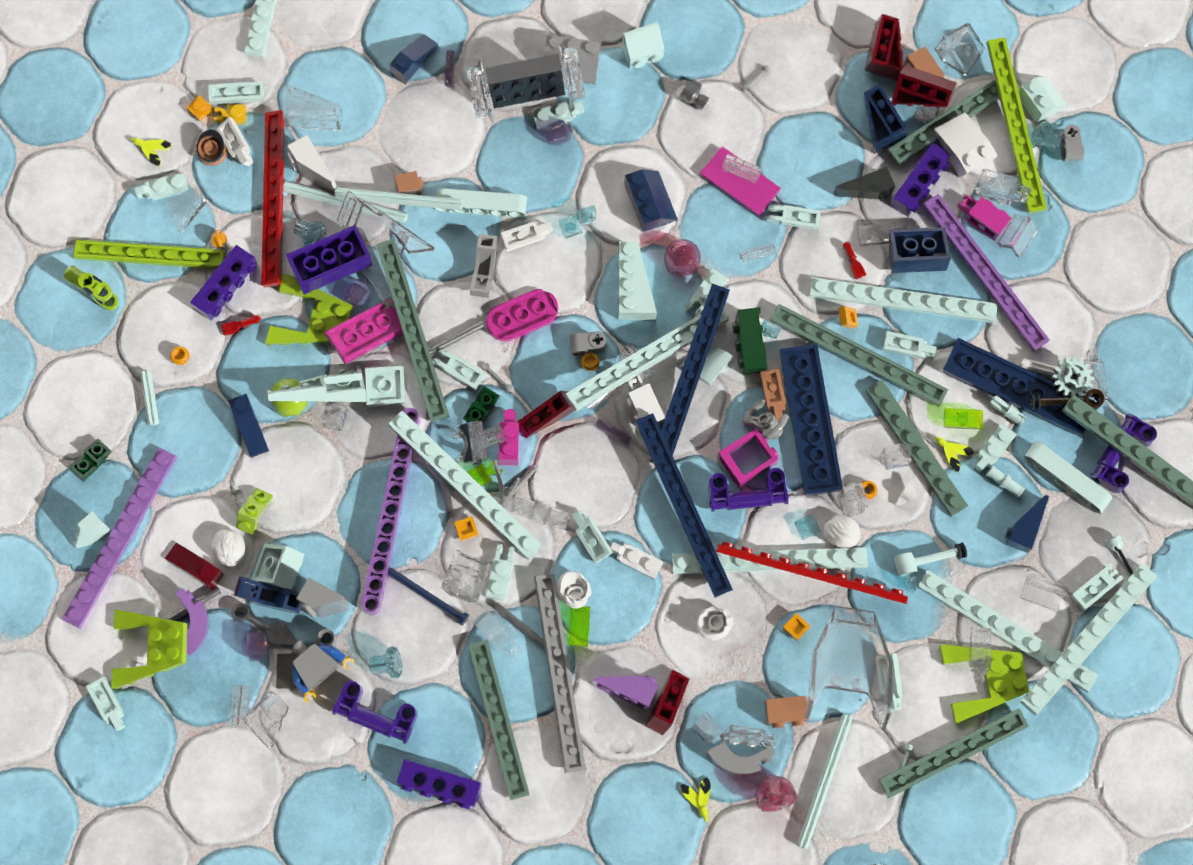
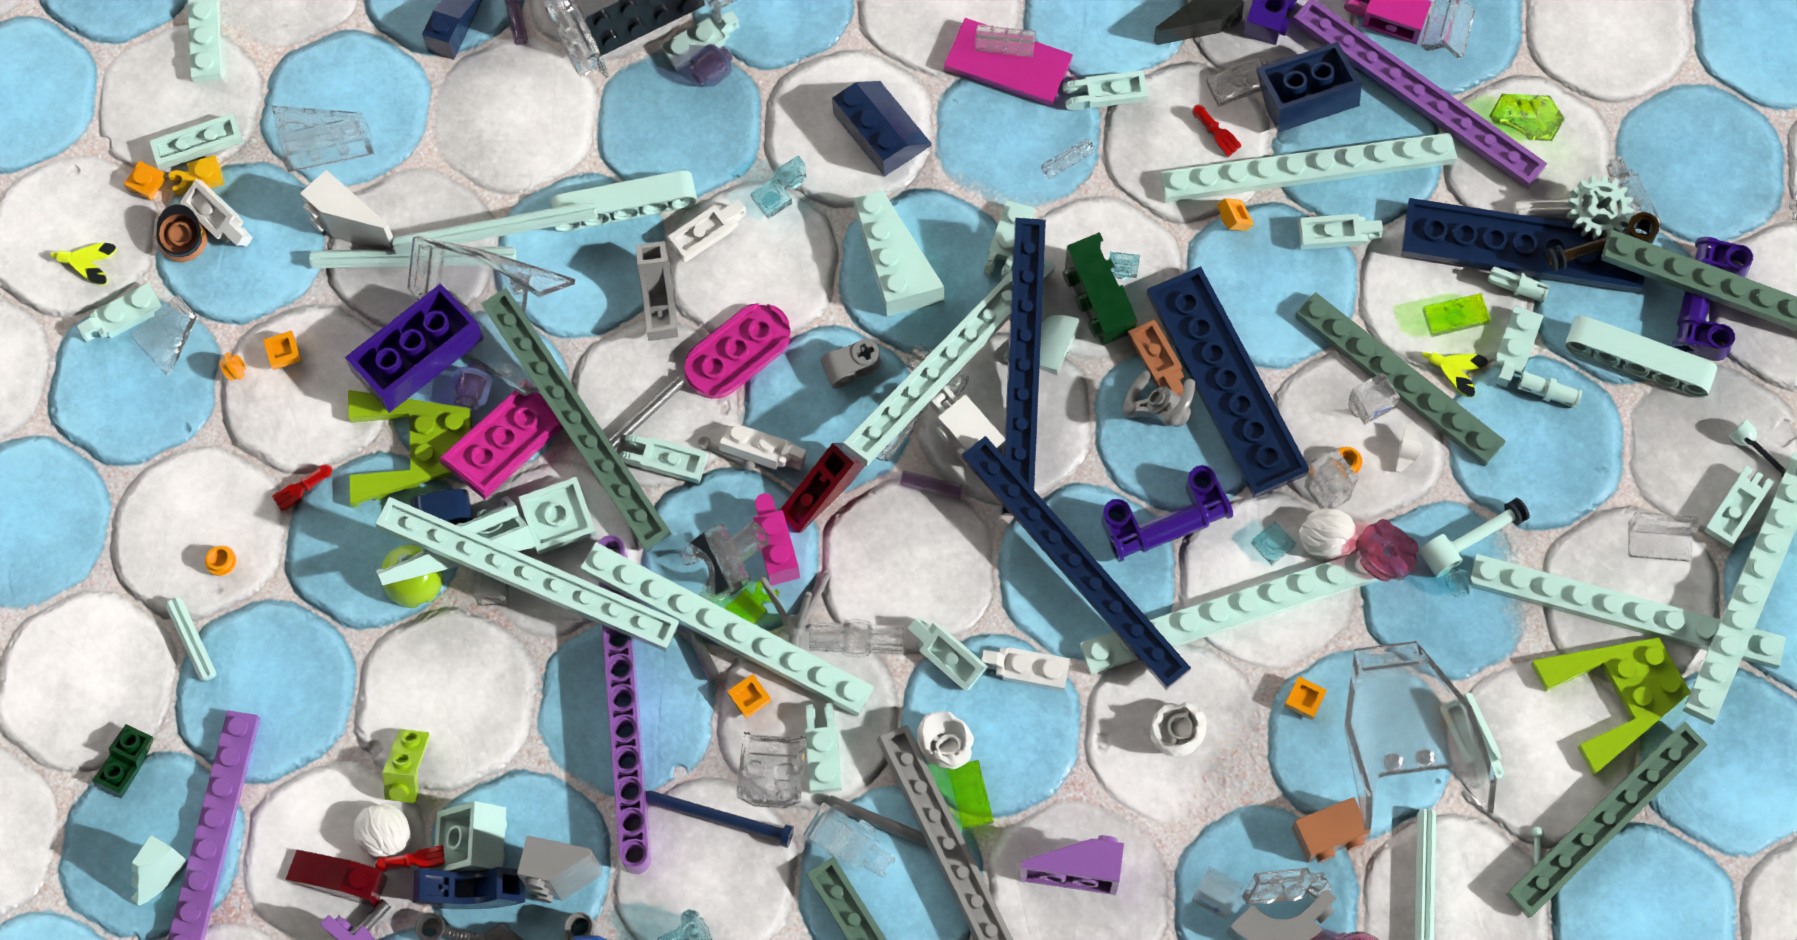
camera: 10 degrees left, 5 degrees down
lime connector [63,265,119,311] -> none
lime tile [73,240,226,269] -> none
dark purple brick [190,245,257,321] -> none
dark blue slope [228,394,269,458] -> none
red plate [261,110,285,287] -> none
clear light blue gear [293,219,327,246] -> none
nougat brick [395,171,424,195] -> none
dark green slope [463,386,501,428] -> none
light orange plate [581,353,600,371] -> none
dark red slope [645,669,690,736] -> none
clear pink cylinder [664,239,701,277] -> none
red plate [715,541,908,604] -> none
dark pink window [717,428,779,488] -> none
sand green plate [770,304,948,407] -> none
clear hinge [969,626,992,683] -> none
dark blue slope [1004,495,1049,553] -> none
none -> light orange plate [263,330,302,370]
none -> red piece [375,845,445,872]
none -> light aqua plate [376,497,679,652]
none -> dark blue beam [411,489,473,525]
none -> white hinge [719,422,806,471]
none -> clear pink plate [1355,519,1419,582]
none -> clear neon green arch [1489,93,1565,141]

